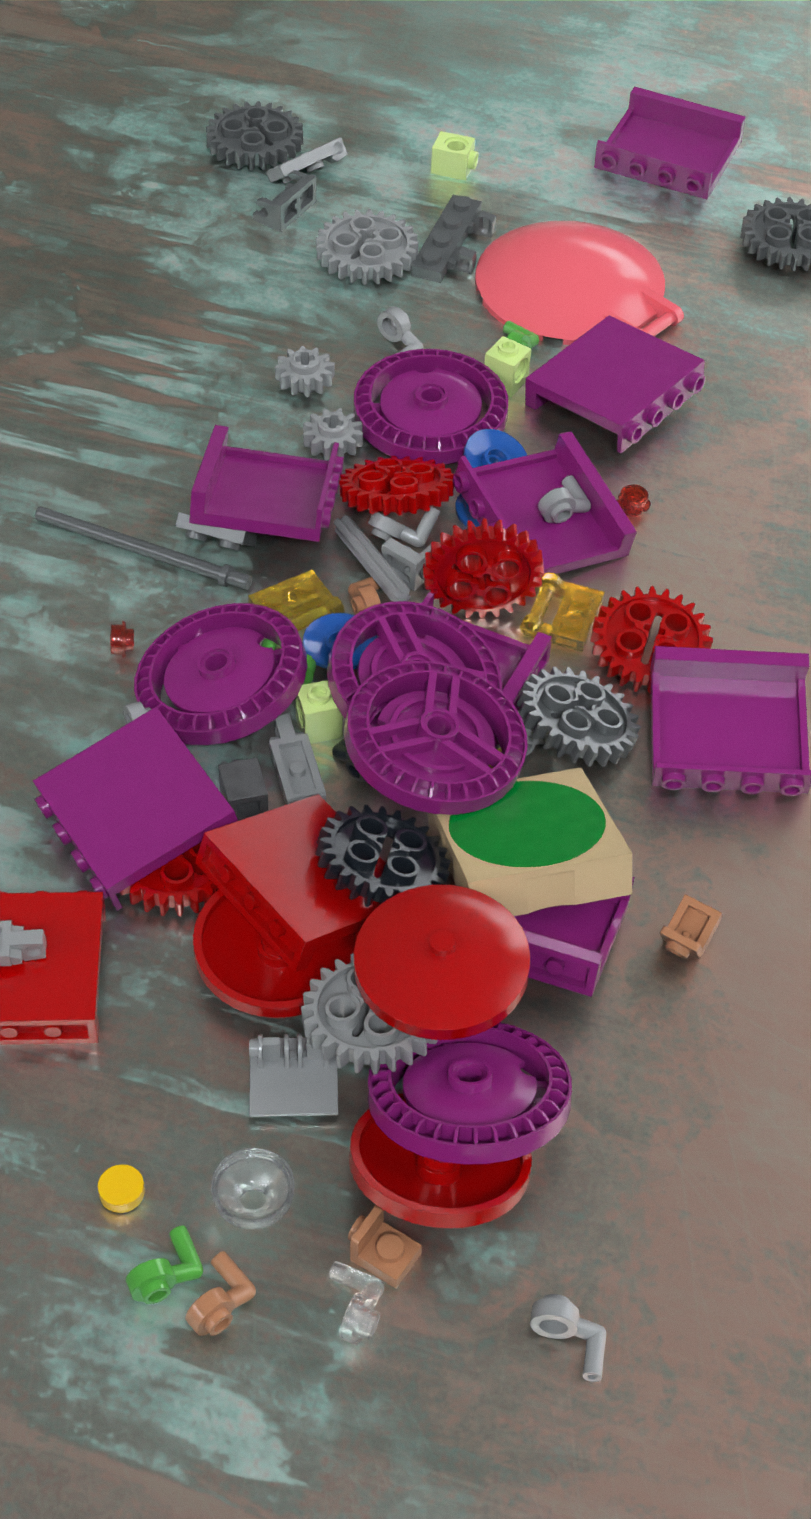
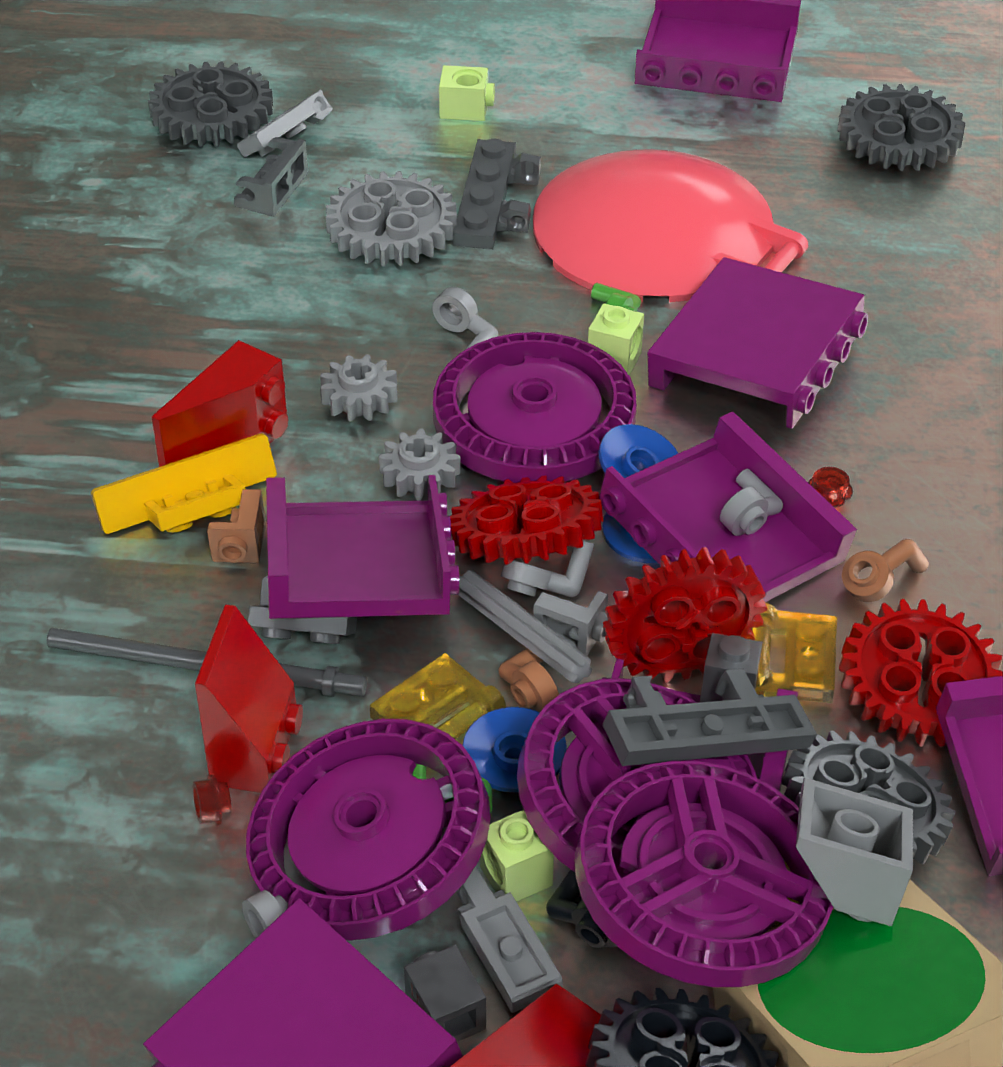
camera: 10 degrees left, 5 degrees down
none -> yellow bracket [91,433,277,534]
none -> red slope [152,340,288,467]
none -> red slope [195,604,303,793]
none -> nougat bracket [207,489,266,563]
none -> dark grey hinge [603,668,817,766]
none -> flat silver brick [700,633,763,702]
none -> light grey slope [796,777,913,927]
none -> nougat plate [842,539,929,602]

